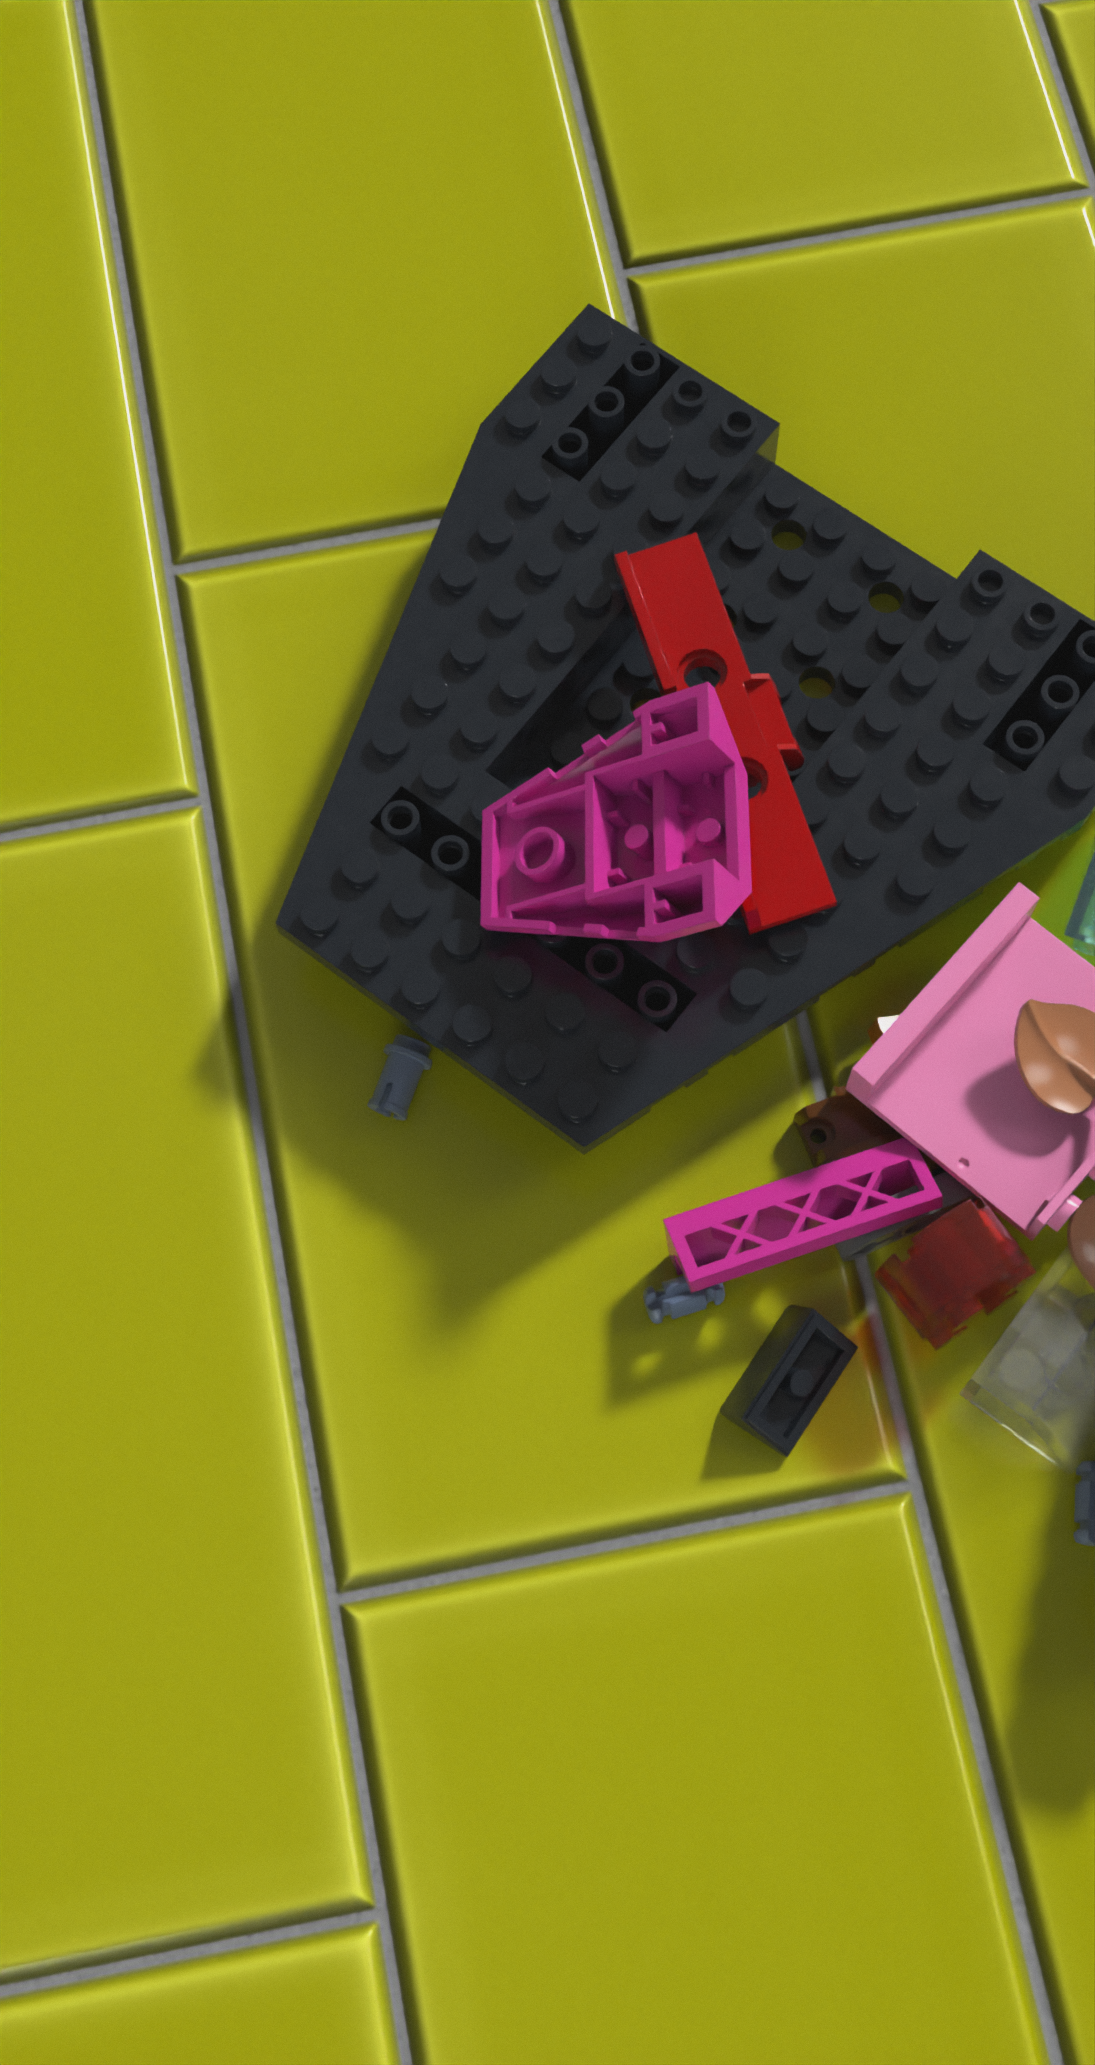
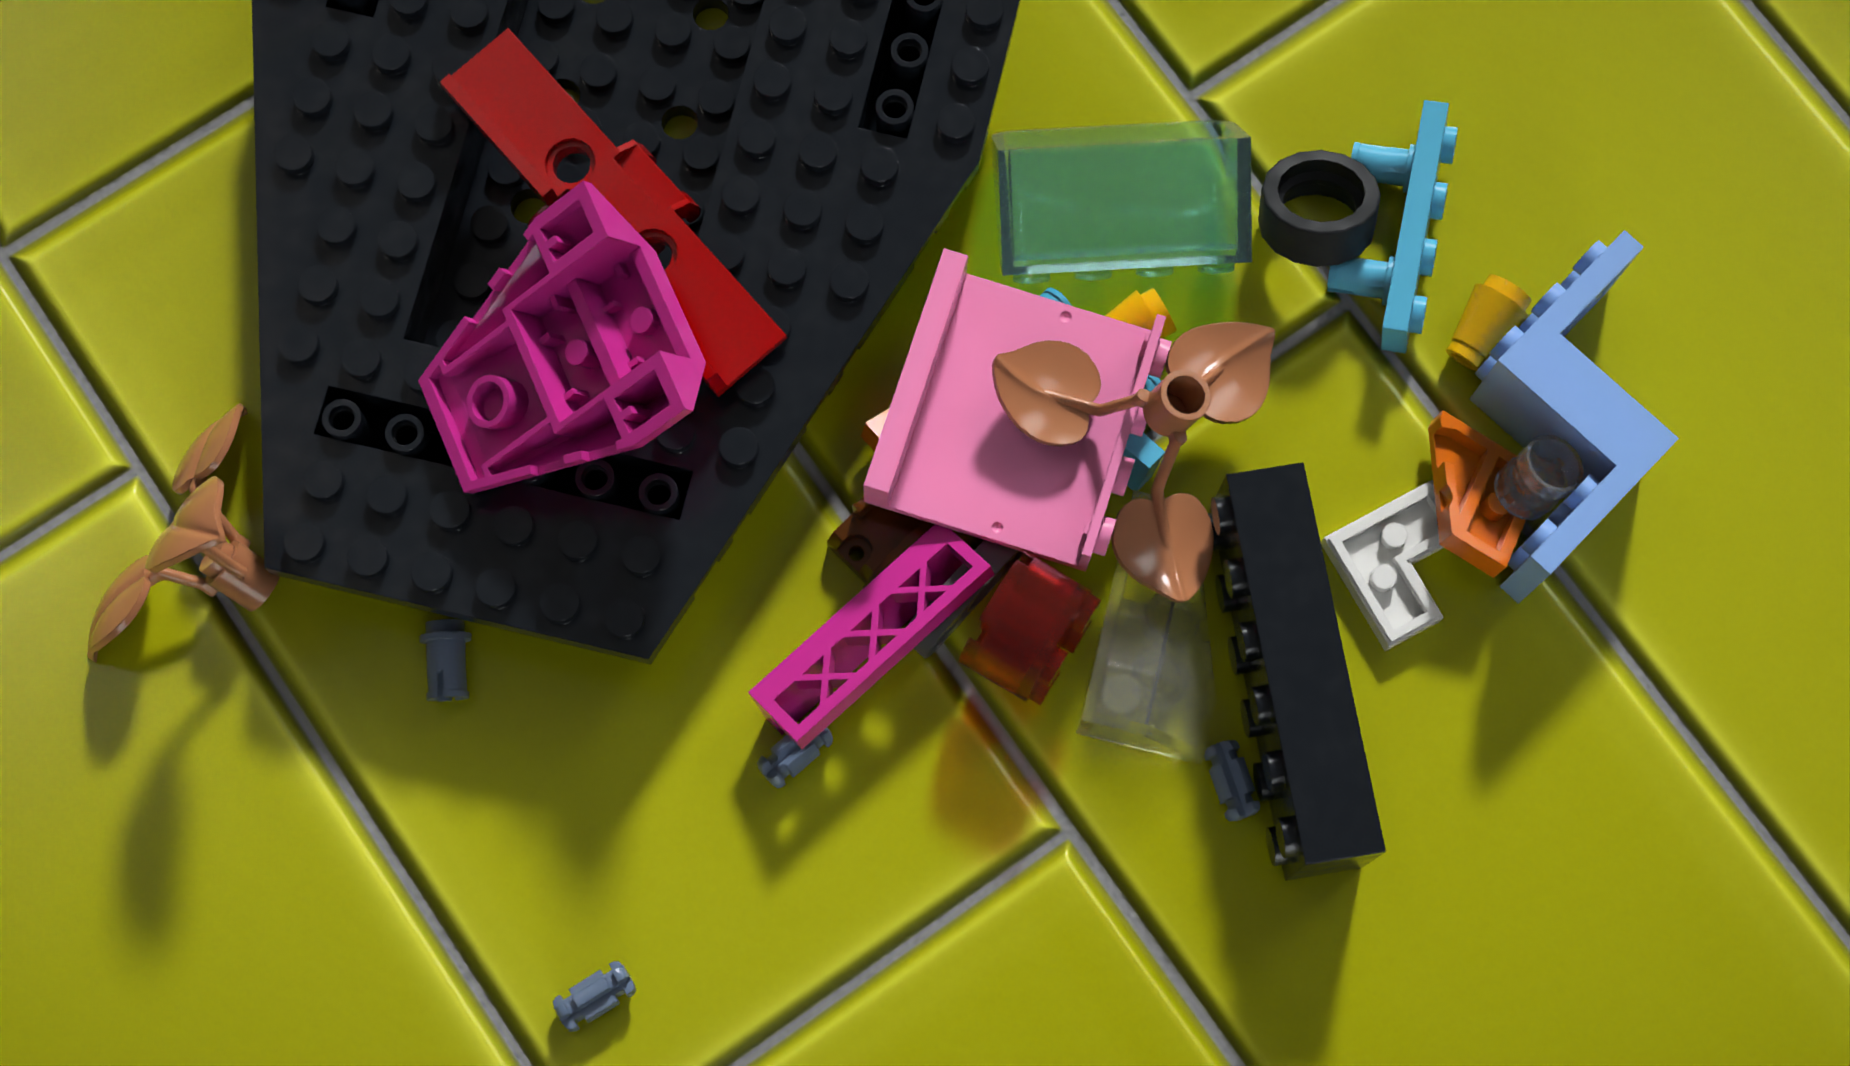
camera: 30 degrees left, 5 degrees up
black slope [720,1305,858,1457] -> none
none -> nougat plant [87,403,280,663]
none -> sand blue piece [553,961,636,1032]

